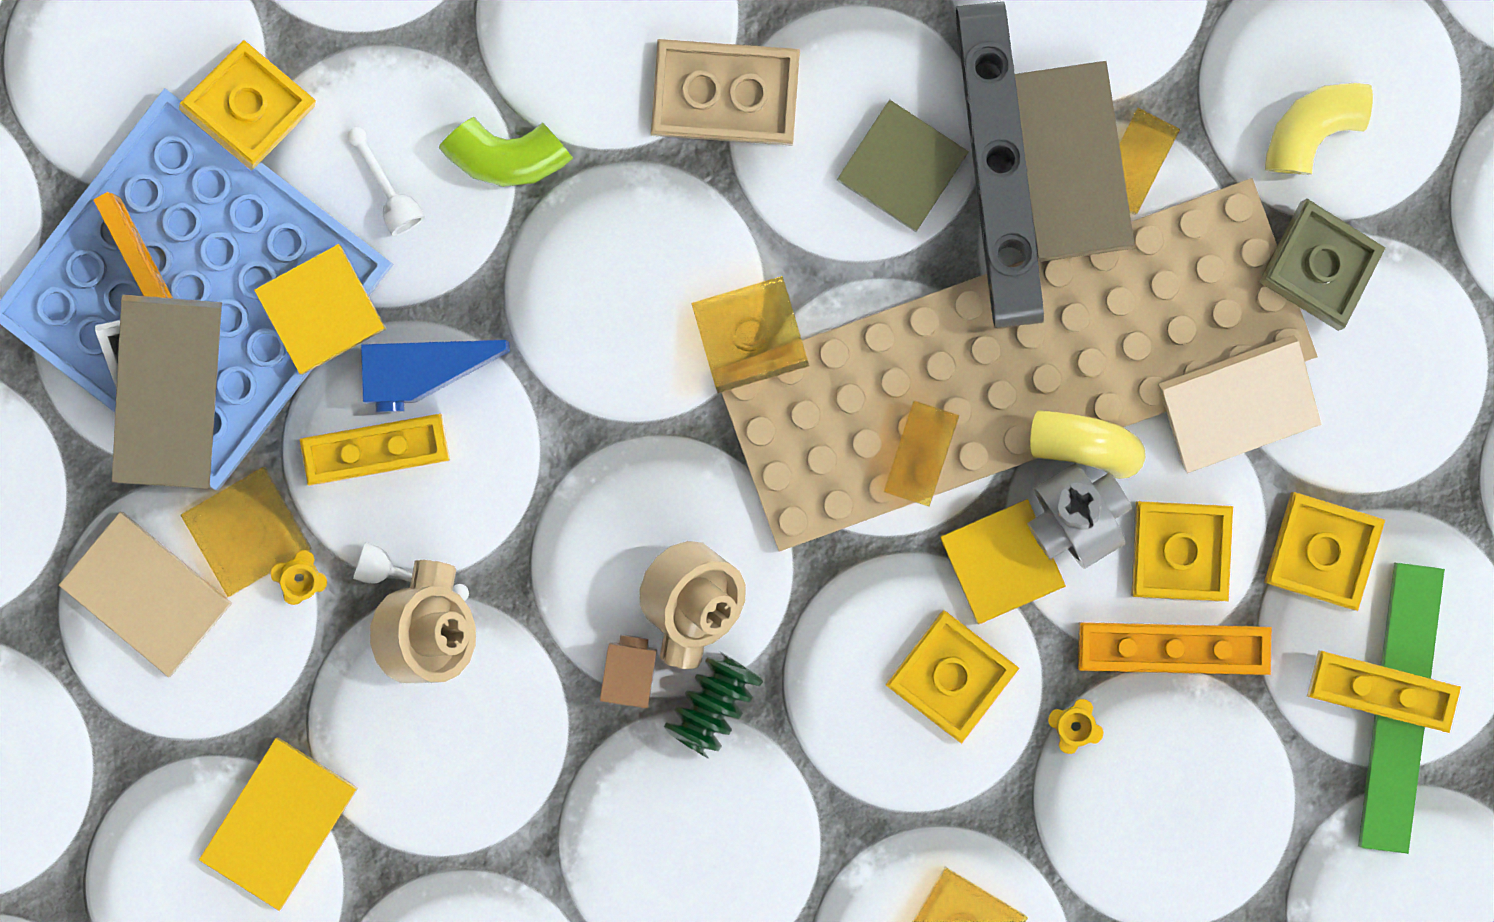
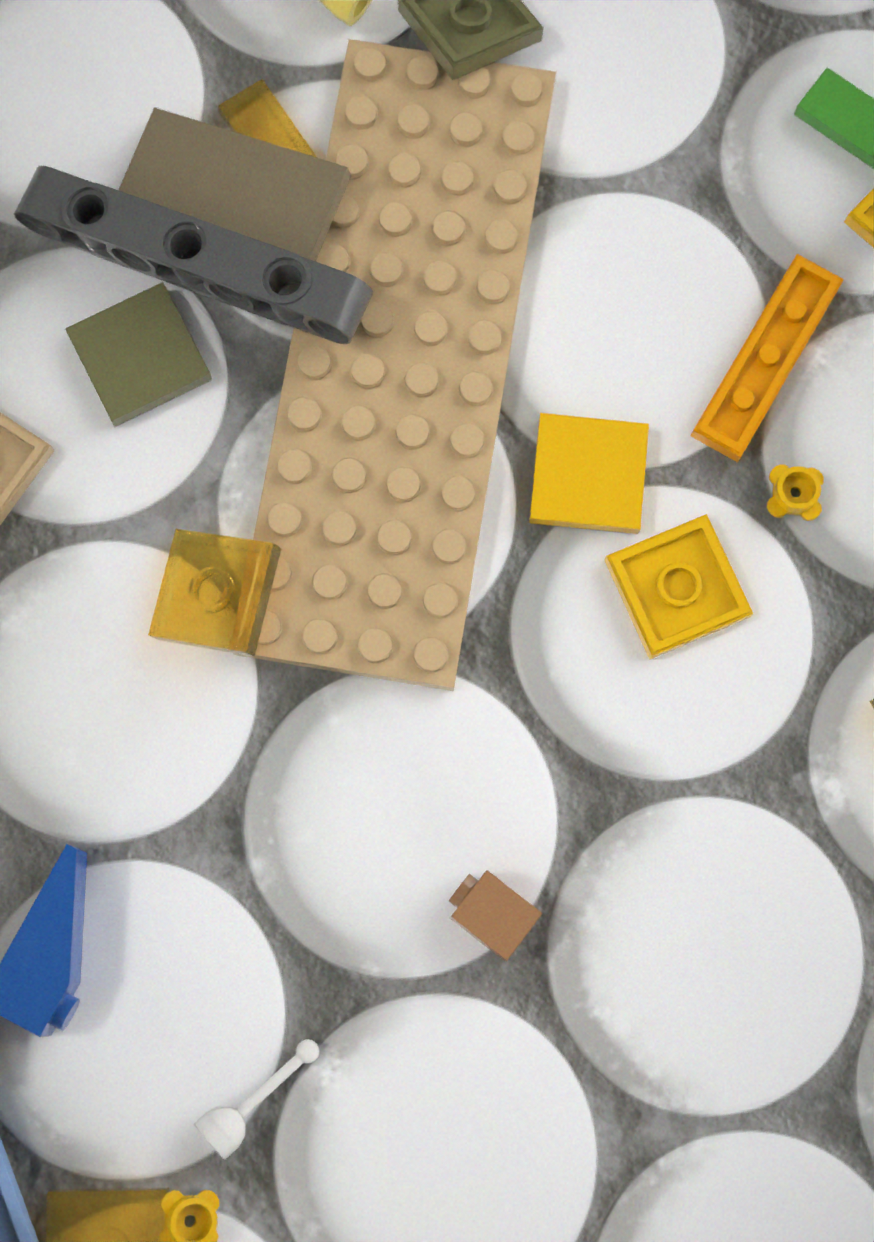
camera: 65 degrees left, 10 degrees down
yellow tile [300,413,450,486] -> none
tan piece [370,560,476,683] -> none
tan piece [640,541,746,669] -> none
dark green piece [663,651,763,759] -> none
clear yellow tile [883,401,960,507] -> none
light grey piece [1027,463,1132,569] -> none
light yellow cylinder [1030,410,1146,479] -> none
yellow tile [1131,501,1233,602] -> none
tile [1158,335,1322,473] -> none
yellow tile [1264,492,1385,611] -> none

